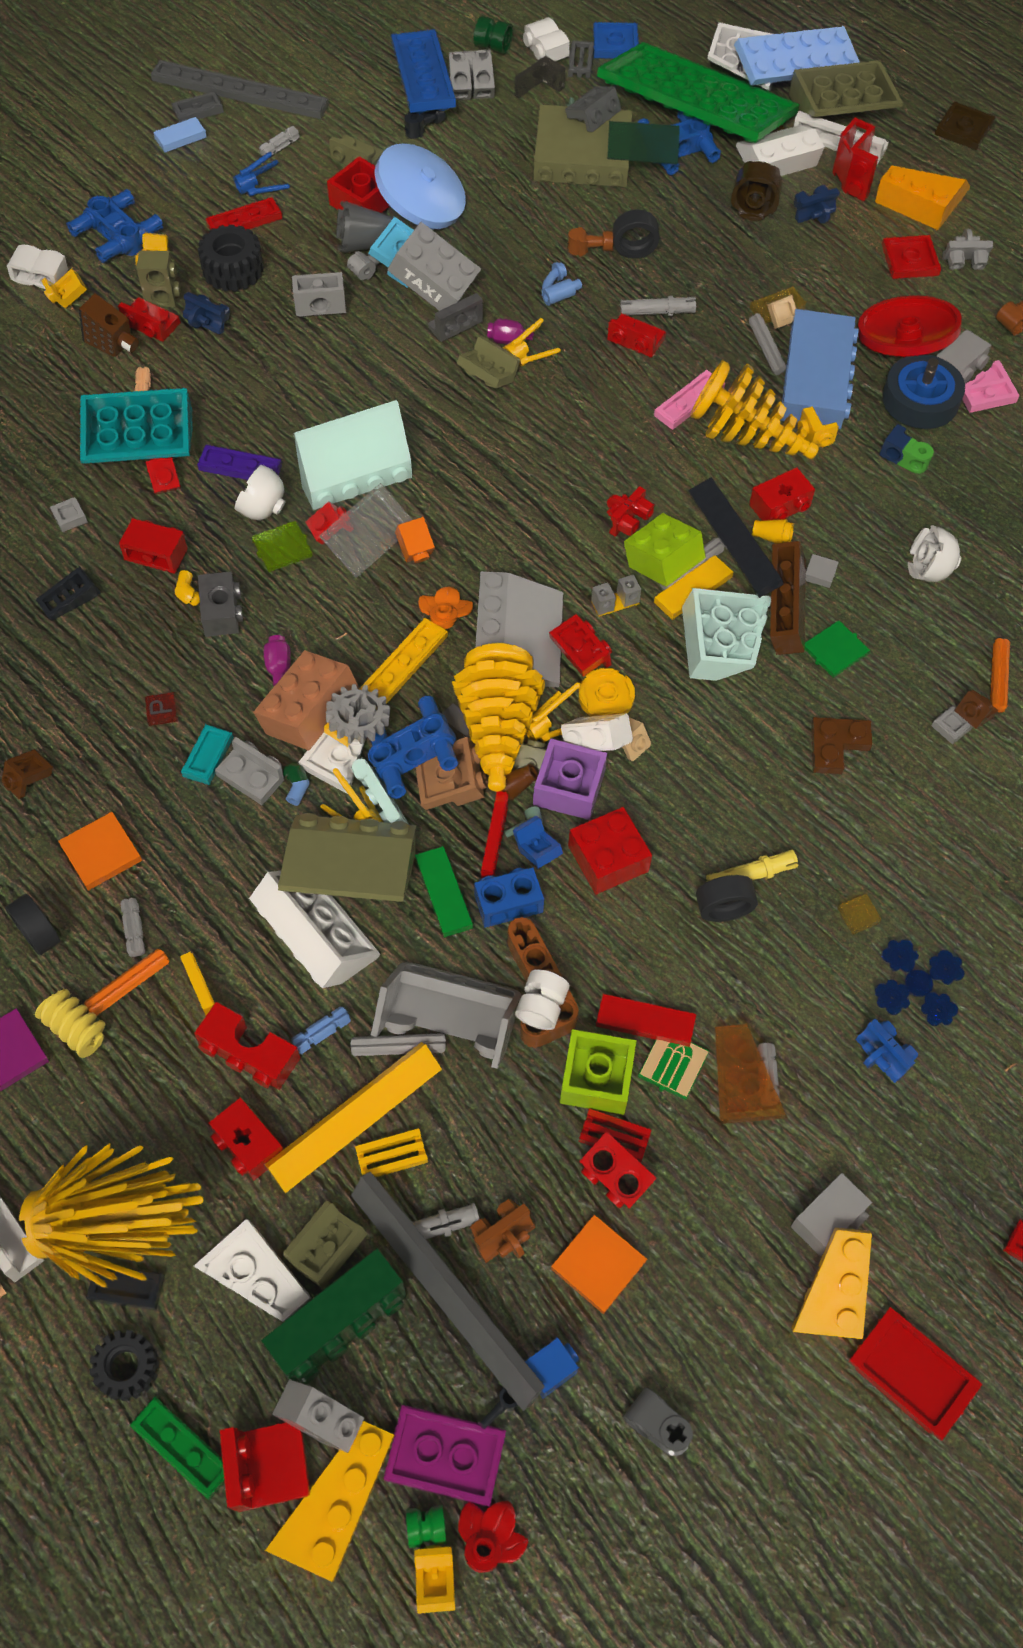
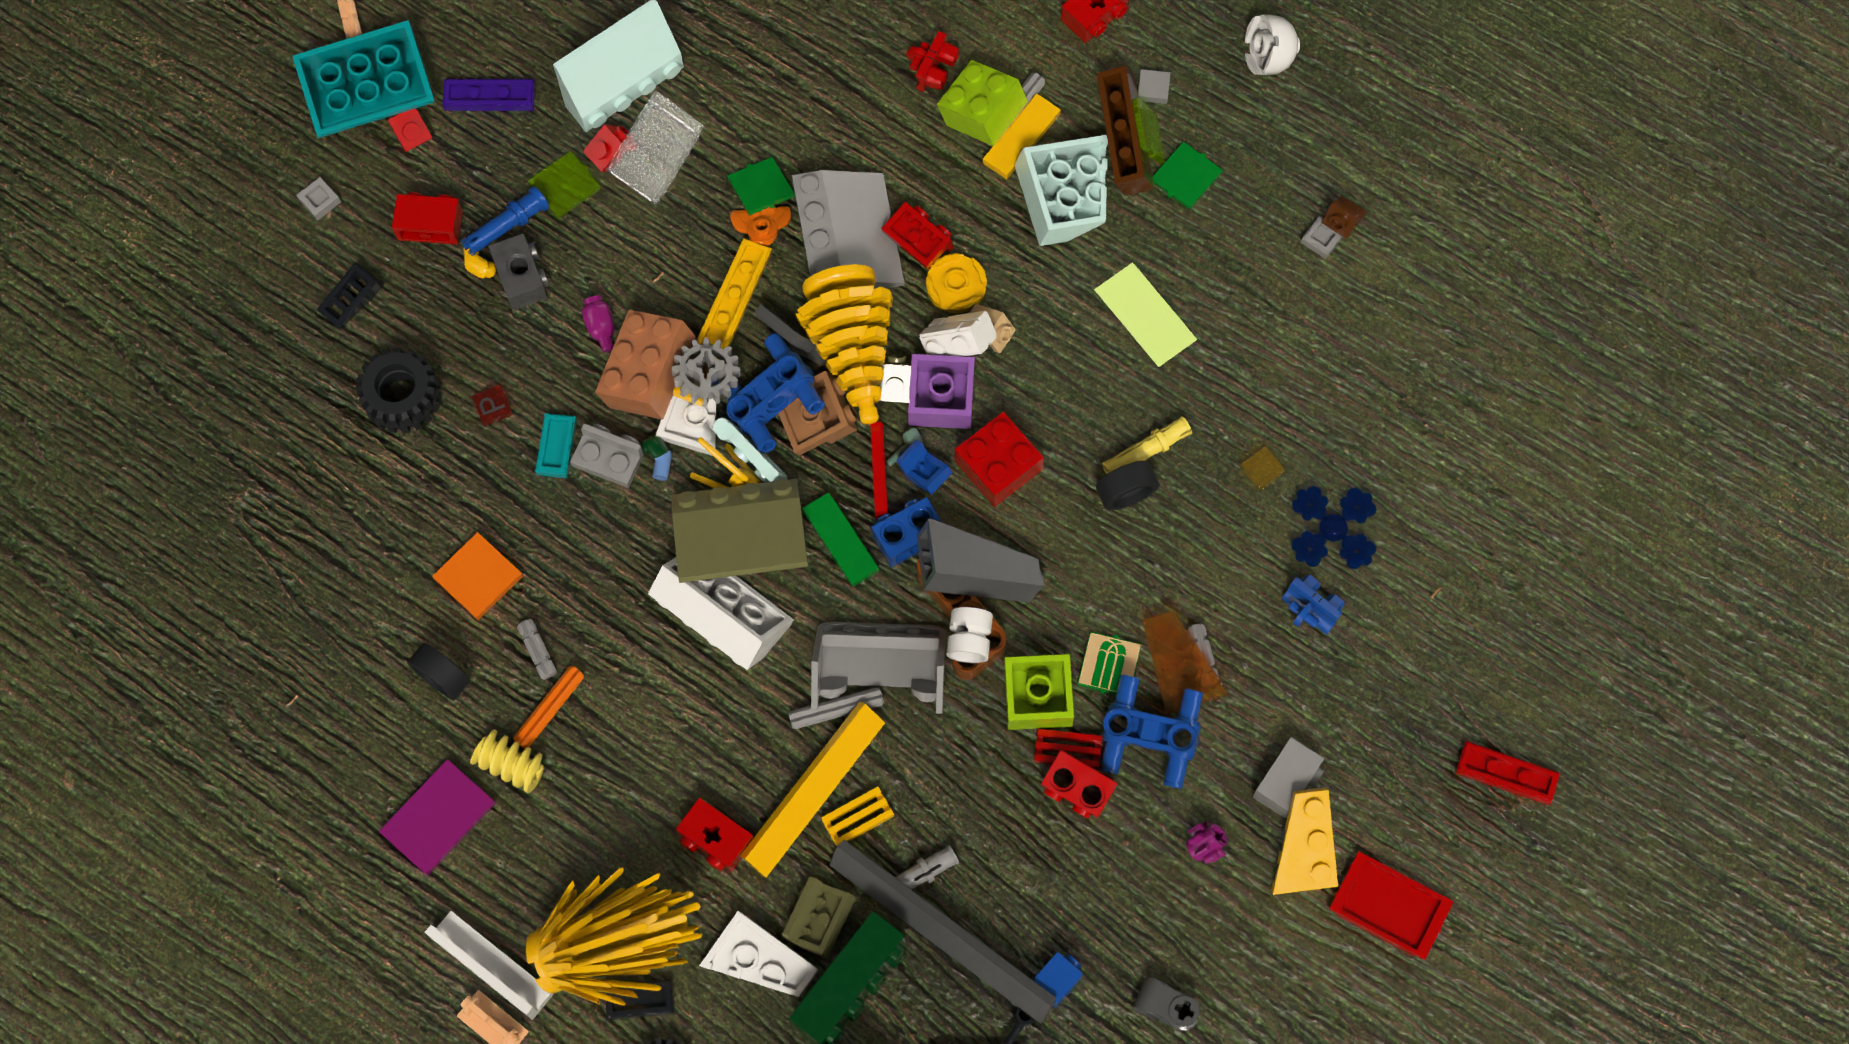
camera: 10 degrees left, 10 degrees up
reddish brown bracket [2,749,53,799] -> none
yellow tile [180,952,215,1016] -> none
red arch [194,1002,301,1090] -> none
white cylinder [234,465,286,521] -> none
medium blue axle [291,1007,351,1054] -> none
orange brick [395,517,435,563] -> none
dark orange hips [470,1199,535,1263] -> none
reddish brown cone [495,764,538,800] -> none
yellow plant [526,682,580,743] -> none
orange tile [551,1215,647,1315] -> none
flat silver piece [591,574,641,617] -> none
red tile [596,994,696,1047] -> none
black tile [688,477,784,598] -> none
yellow cone [752,519,794,544] -> none
reddish brown plate [811,717,872,775] -> none
orange axle [990,638,1010,713] -> none
none -> black tyre [356,348,441,434]
none -> blue pin [461,186,549,256]
none -> green piece [727,157,795,216]
none -> dark grey tile [755,304,815,353]
none -> dark grey slope [917,519,1044,603]
none -> yellowish green sticker [1094,262,1197,367]
none -> blue piece [1100,675,1203,789]
none -> clear neon green piece [1132,98,1165,164]
none -> magenta gear [1186,821,1227,864]

